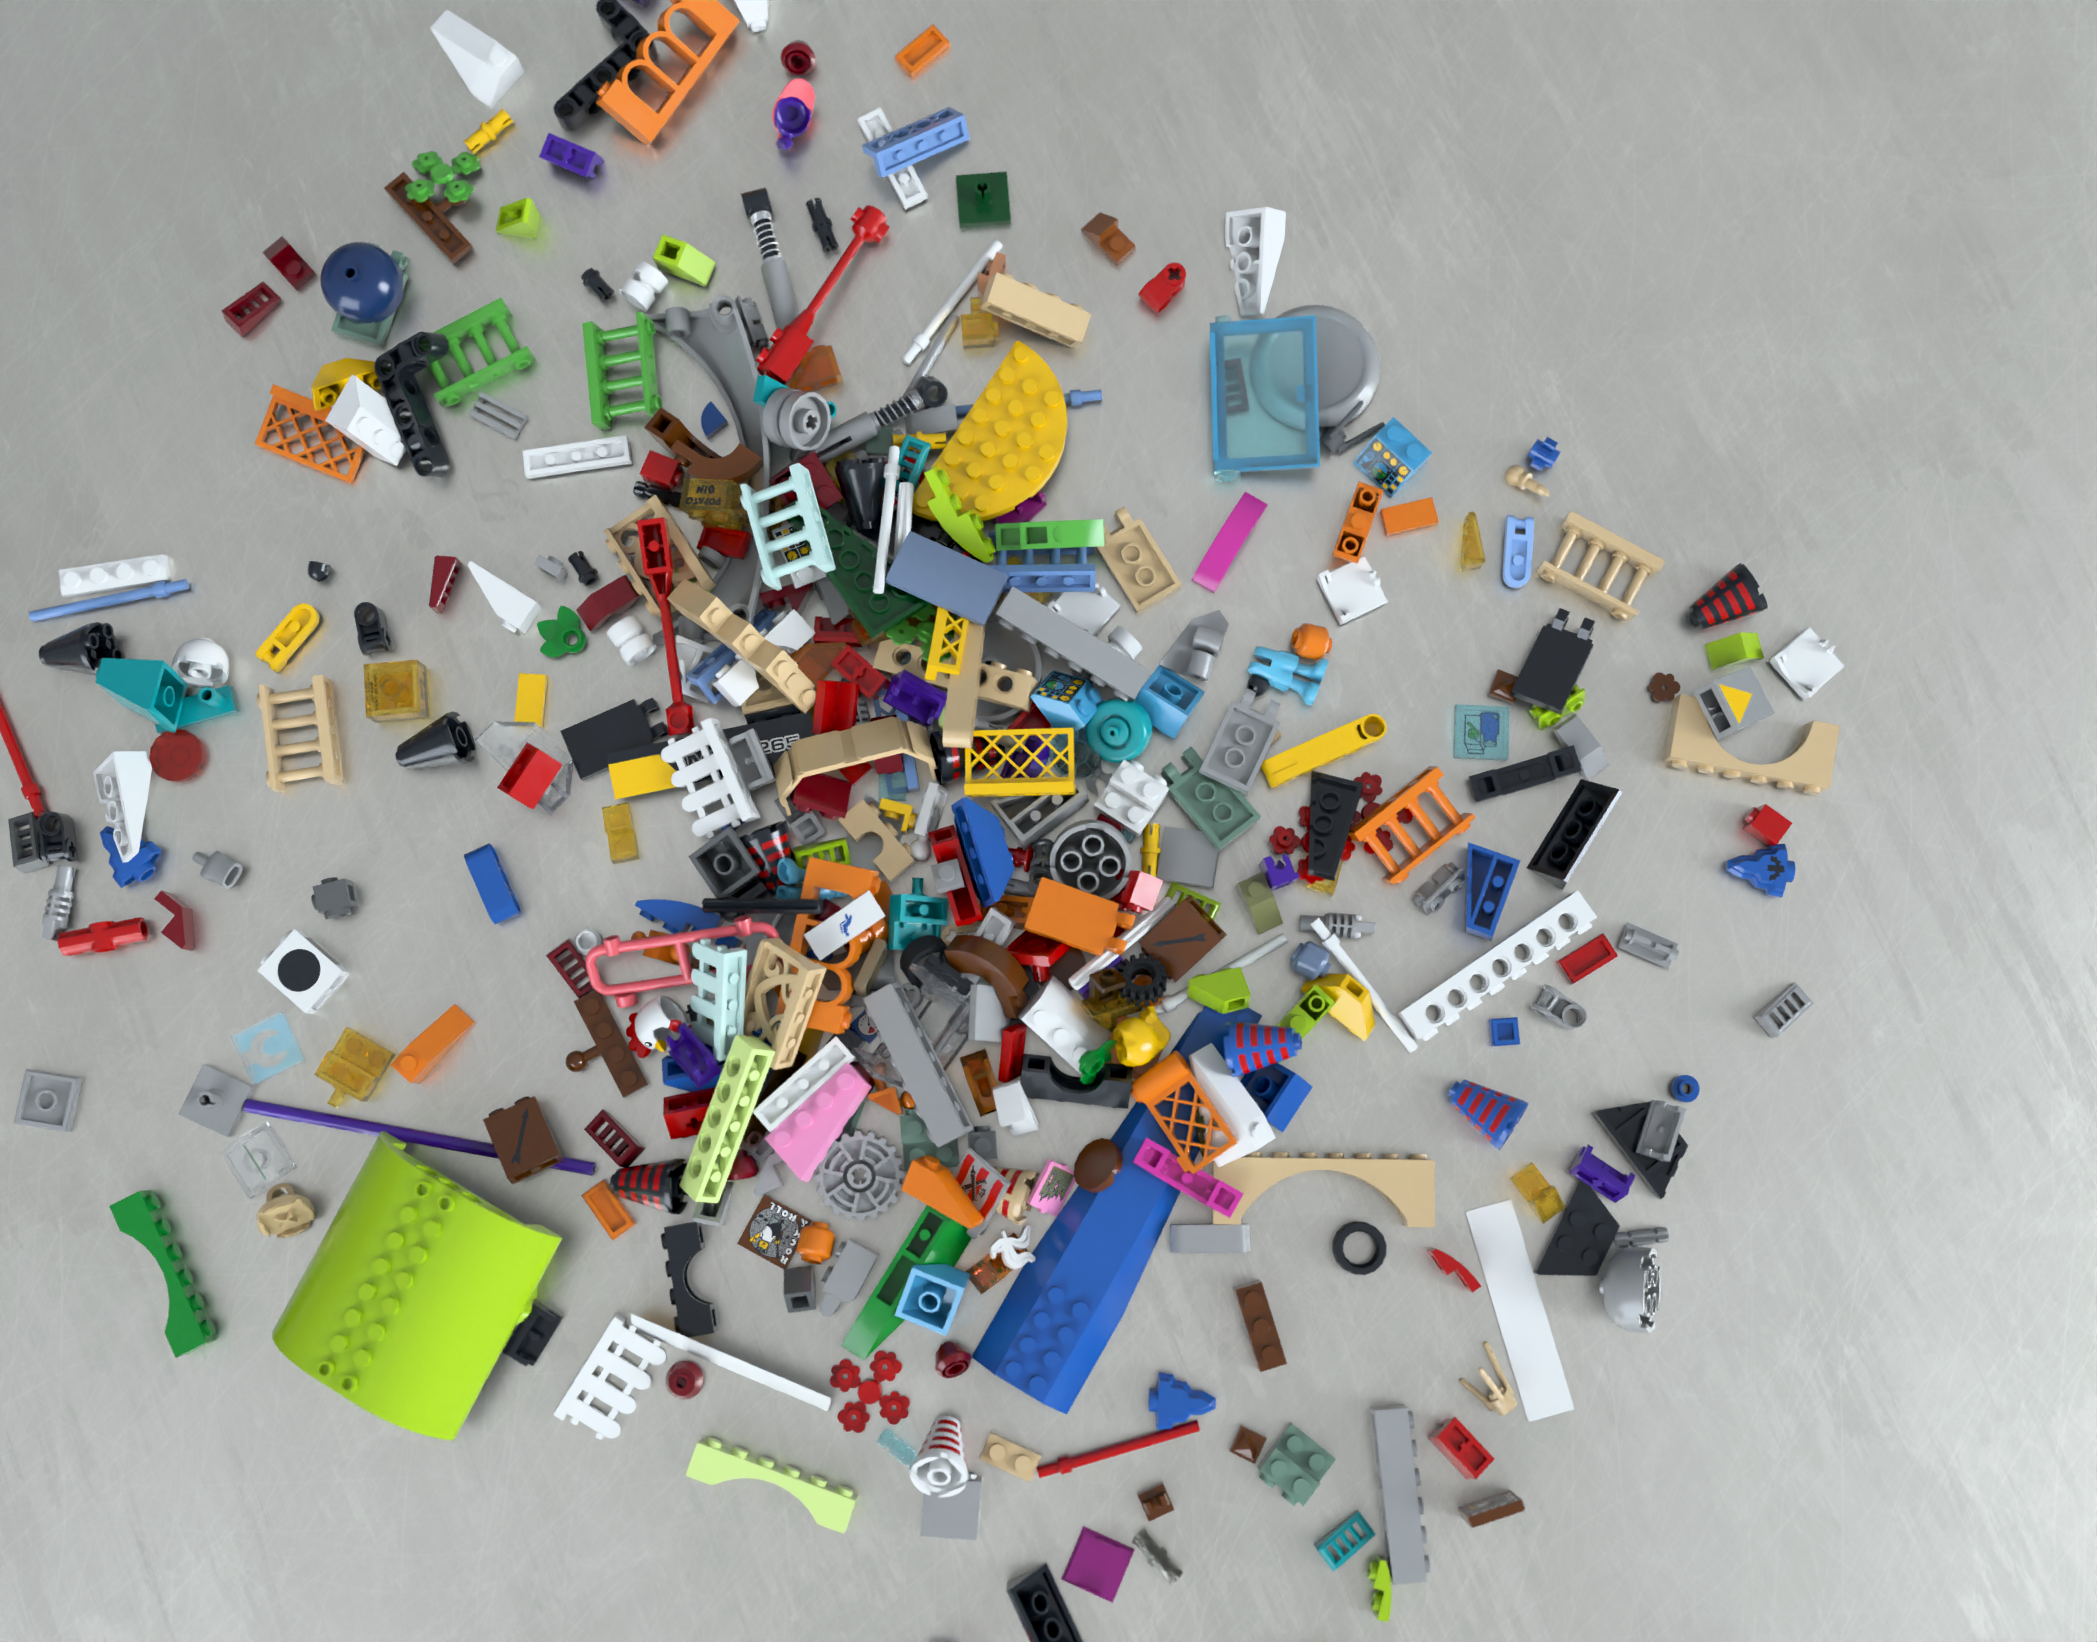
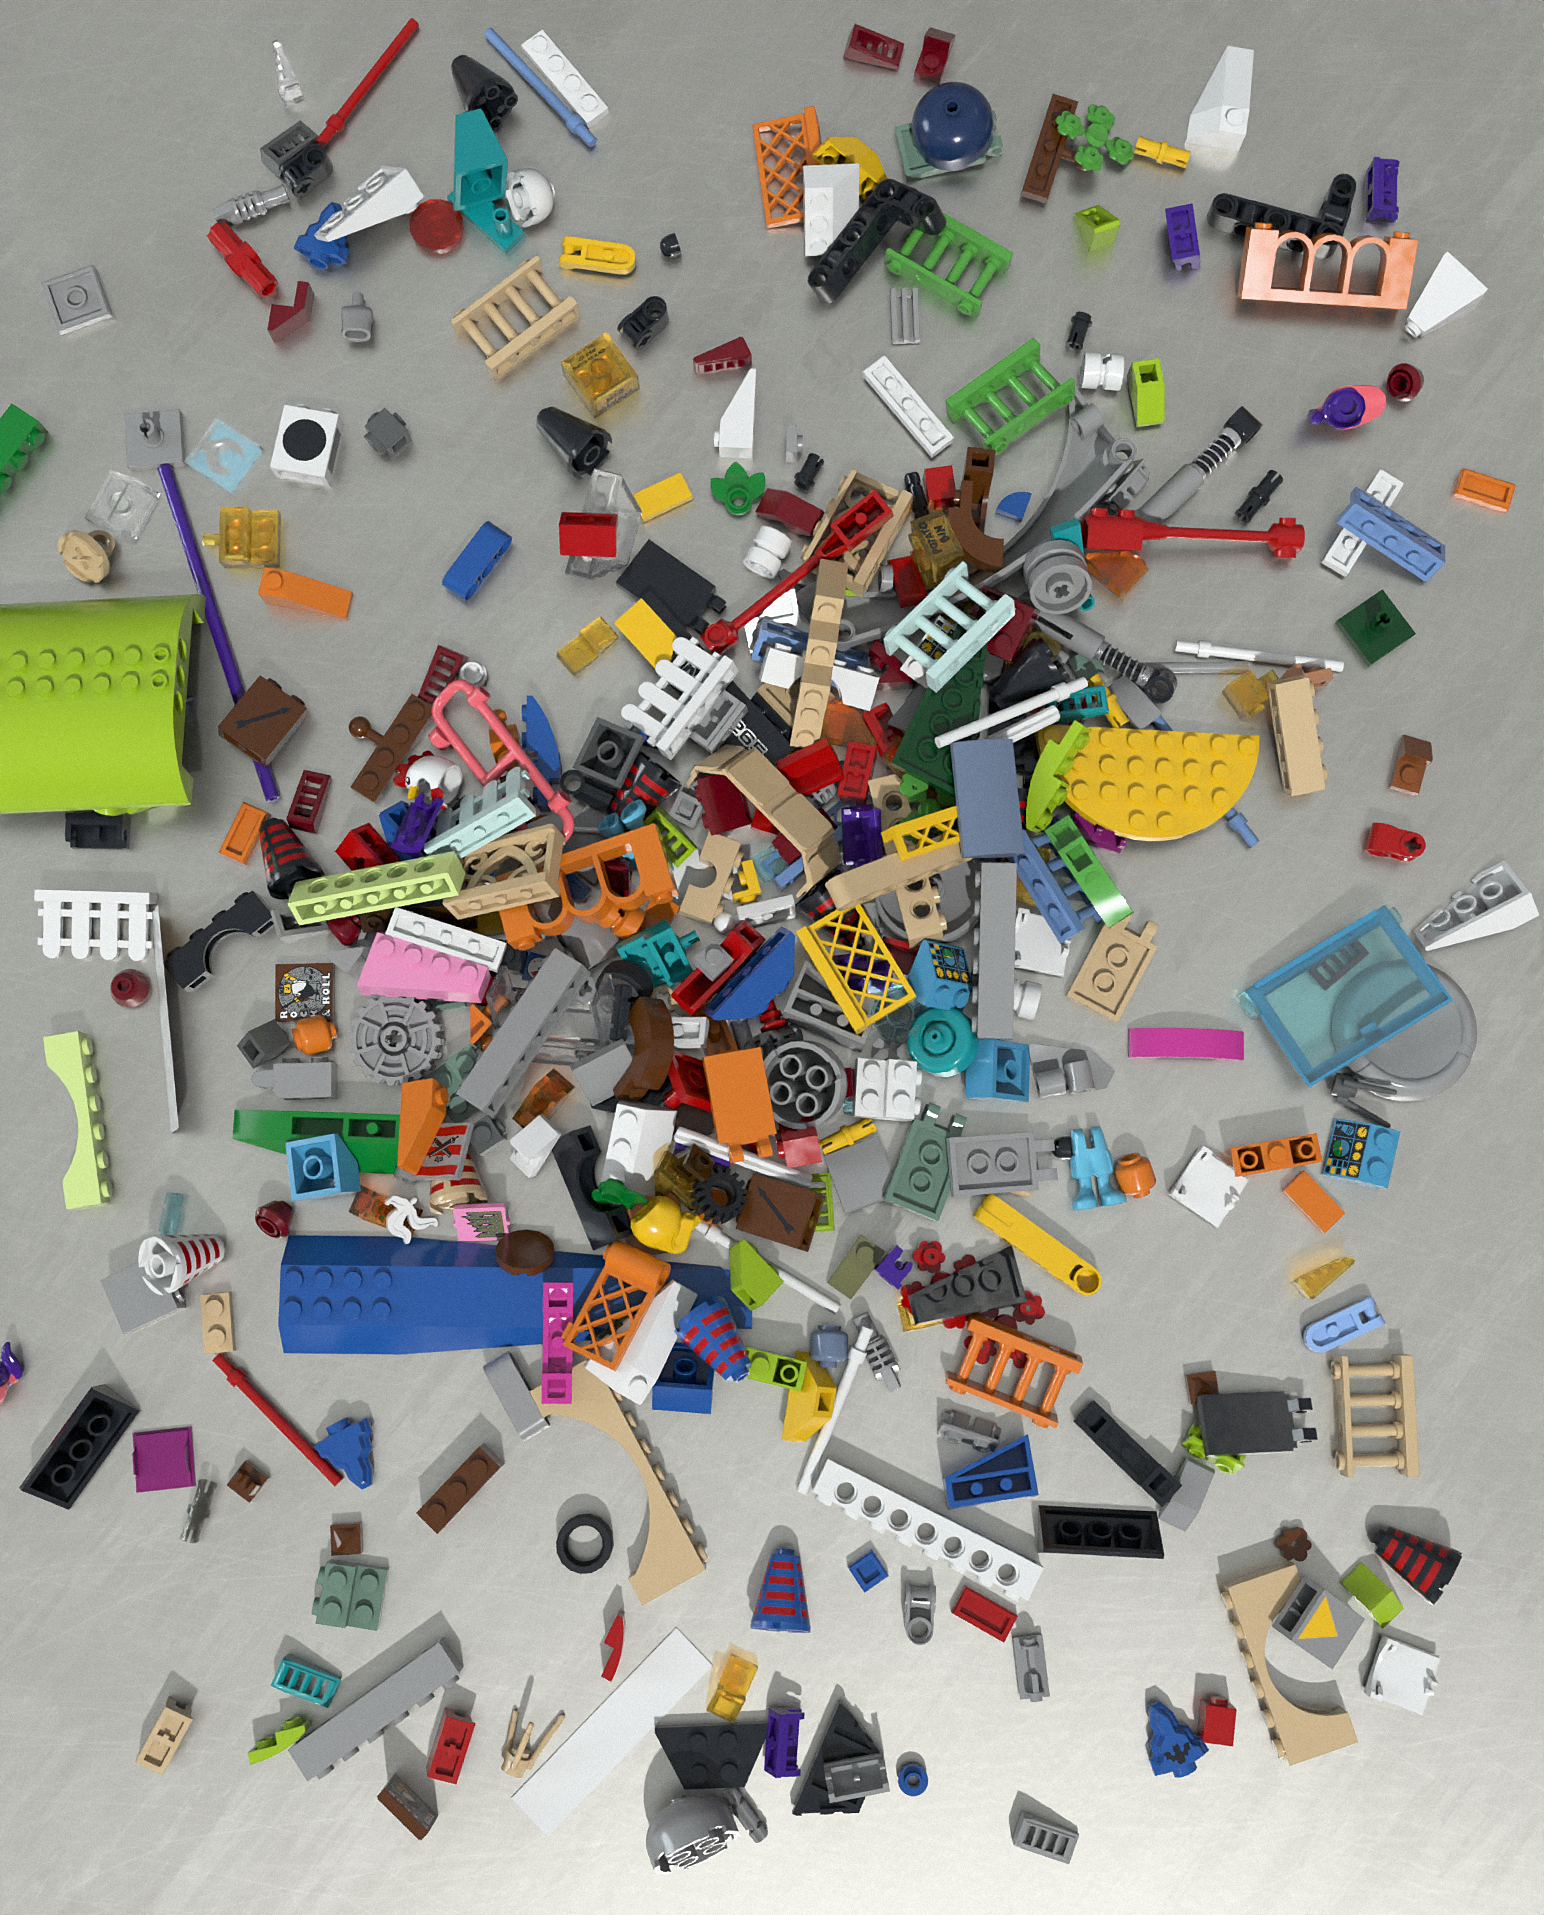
camera: 60 degrees right, 0 degrees up
black axle [702,898,823,914] -> none
white sticker [804,891,885,960] -> none
red plant [830,1351,910,1433] -> none
dark tan tile [853,937,889,998] -> none
red tile [998,1023,1027,1083] -> none
clear light blue tile [1453,704,1509,761] -> none
tan bar [1505,465,1550,496] -> none
blue gear [1527,437,1560,471] -> none

